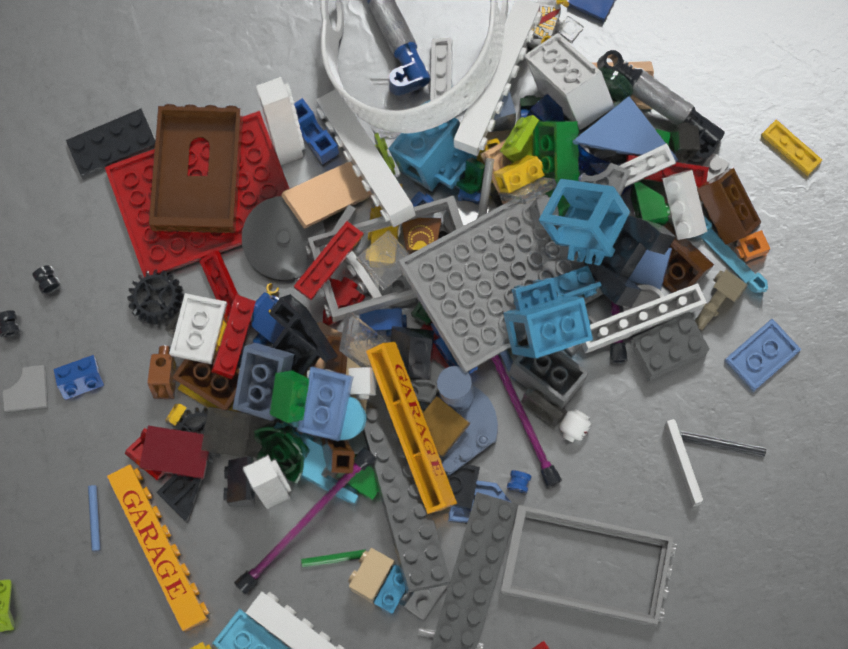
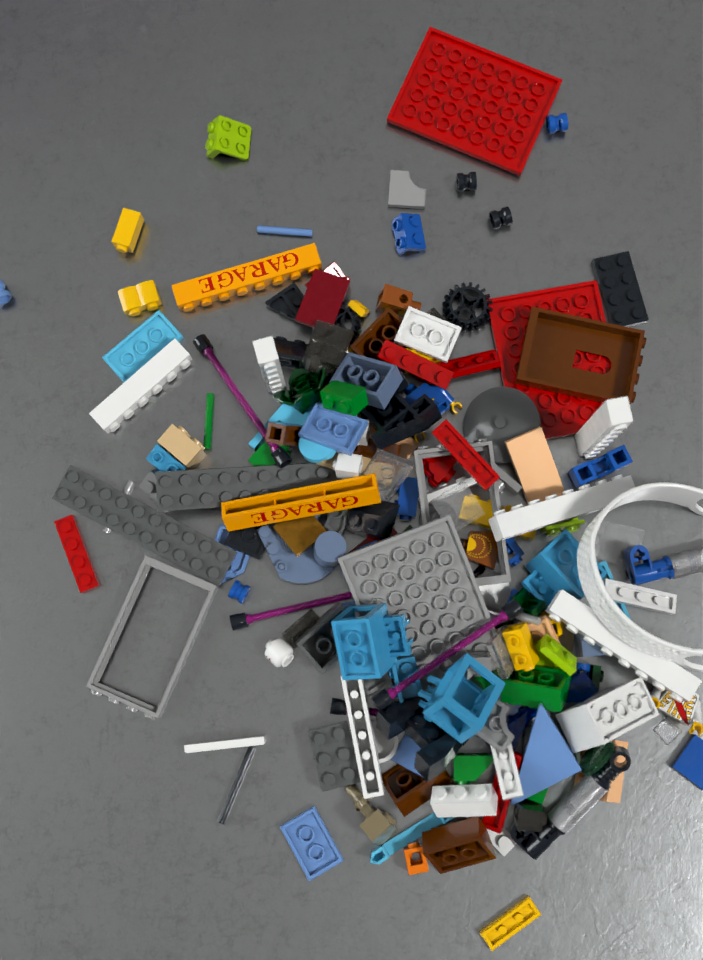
camera: 100 degrees right, 5 degrees up
none -> magenta hose [371,599,524,711]

